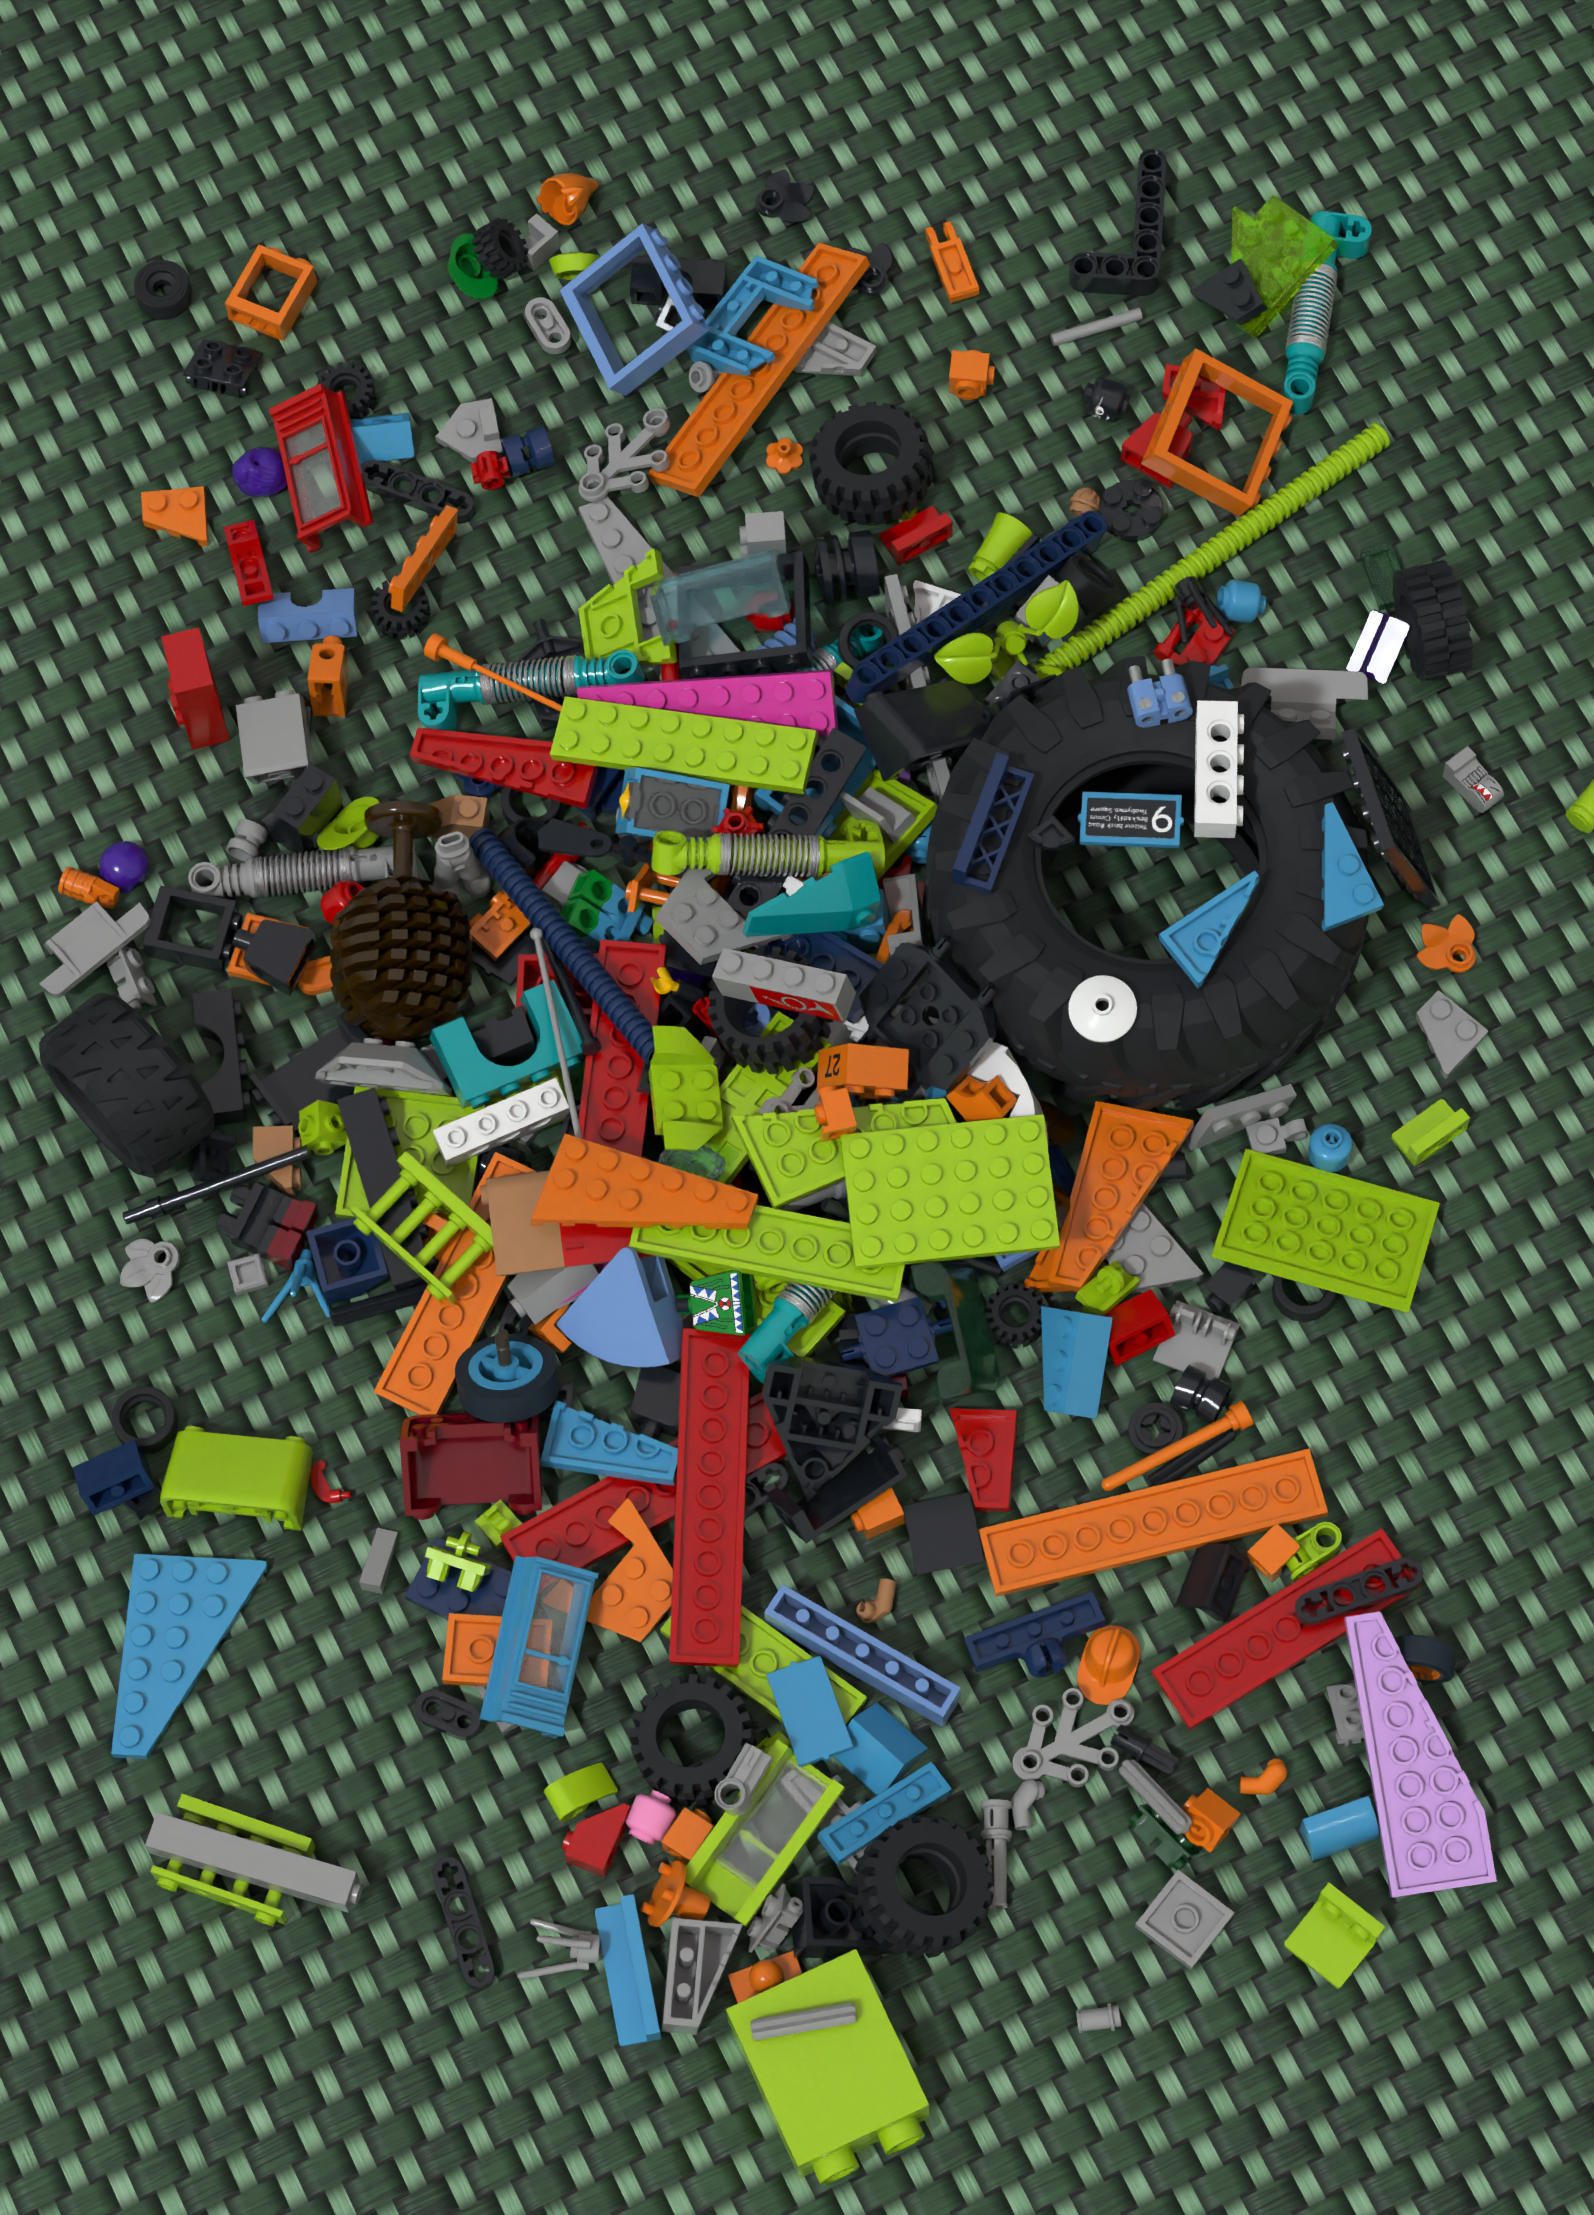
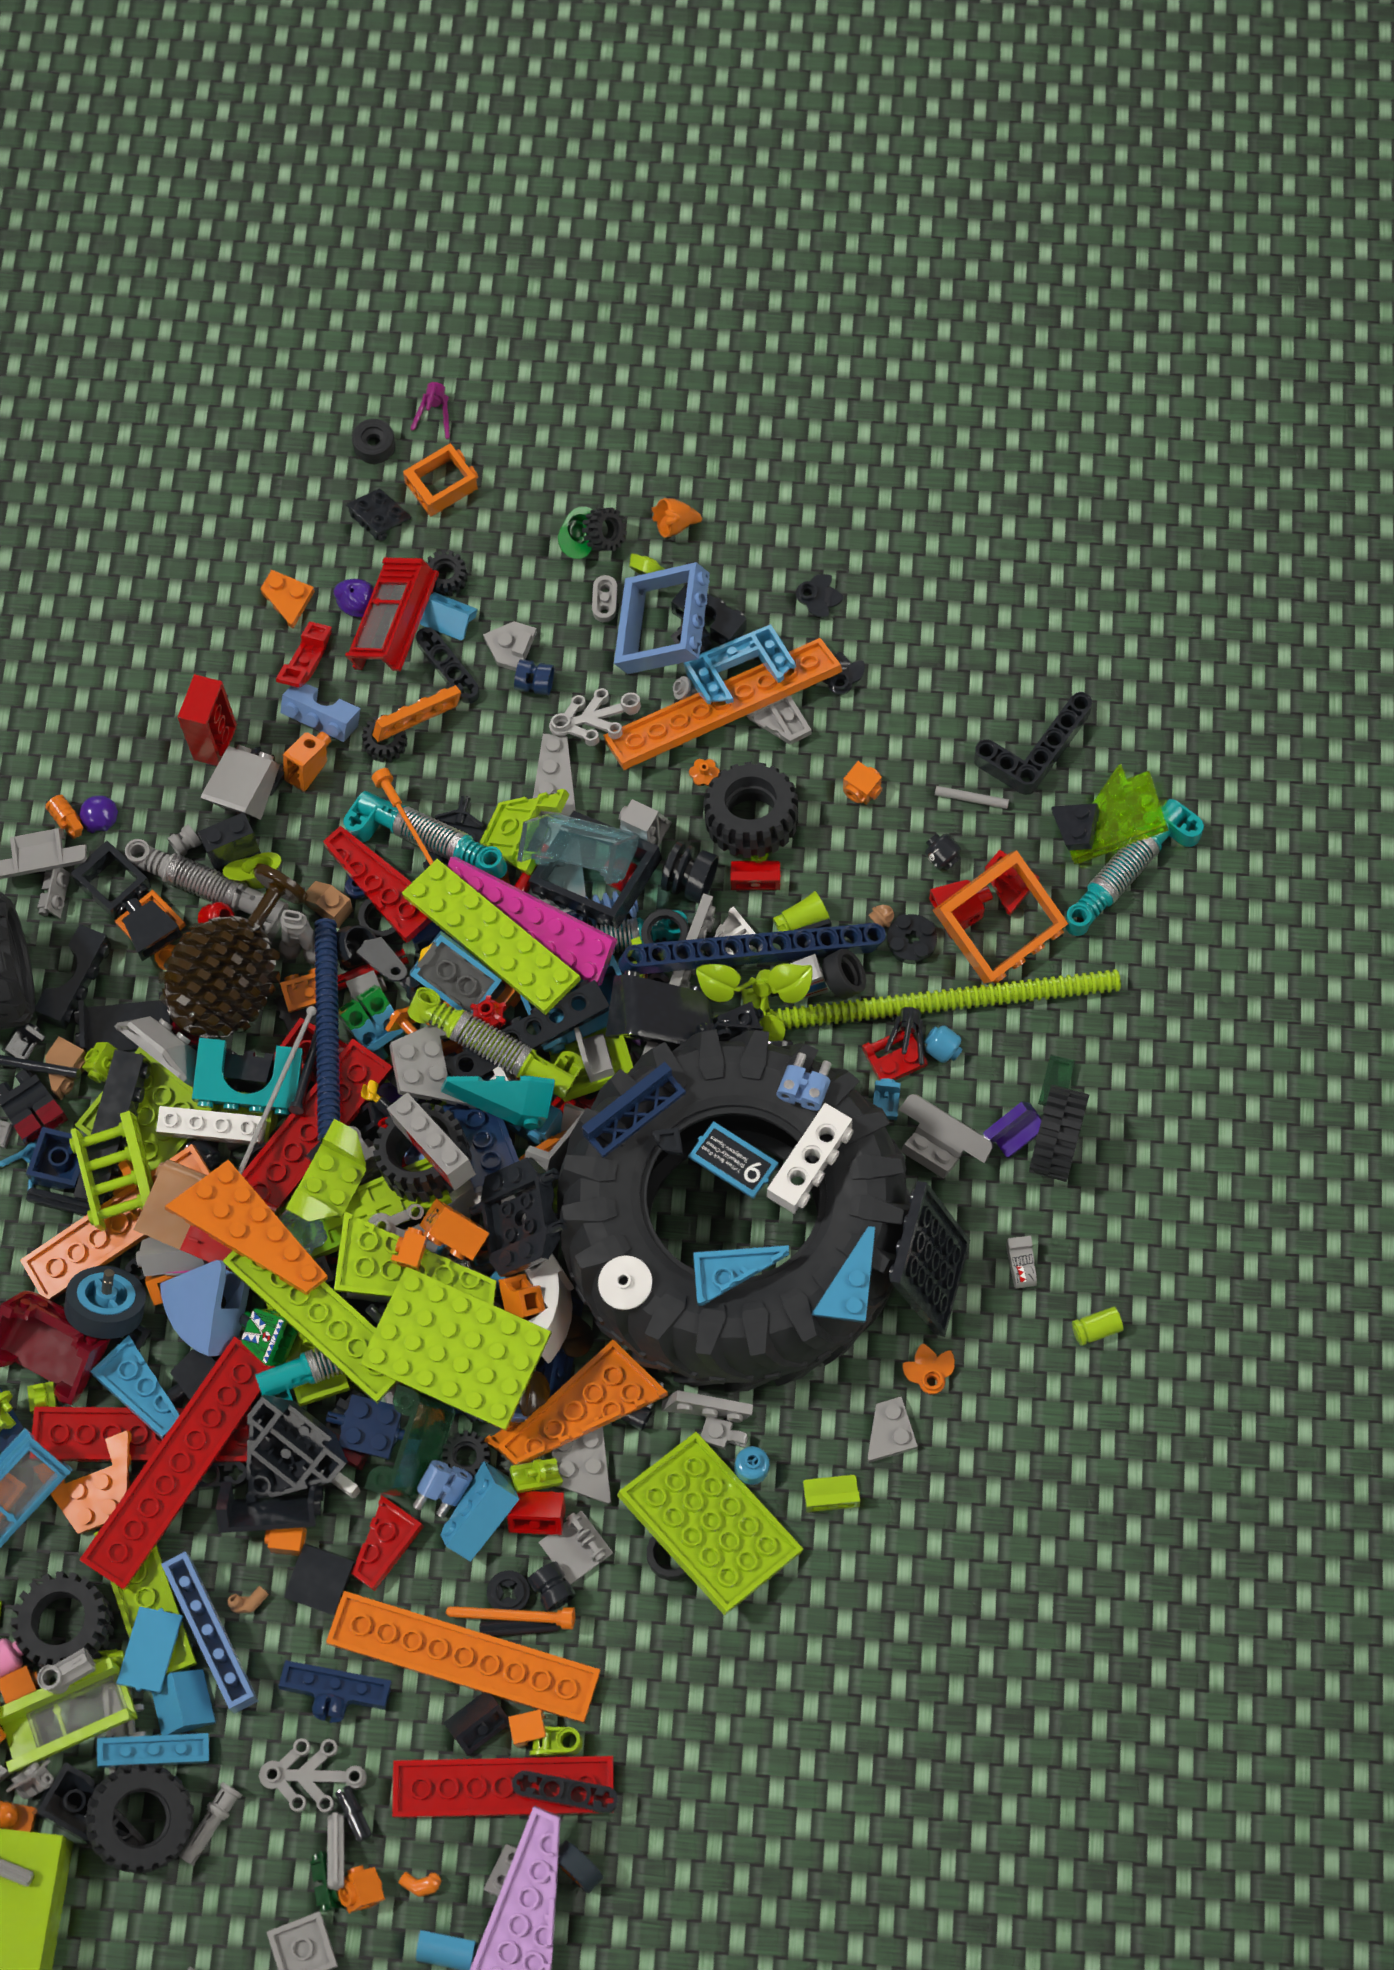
camera: 30 degrees right, 0 degrees up
red gear [470,451,510,490] -> none
light grey panel [523,213,560,271] -> none
orange hinge [925,221,979,303] -> none
light grey arm [1011,1779,1045,1830] -> none
orange piece [1077,1625,1141,1705] -> none
black brick [1203,1262,1256,1317] -> none
none -> magenta plant [410,382,450,439]
none -> medium blue piece [413,1460,473,1518]

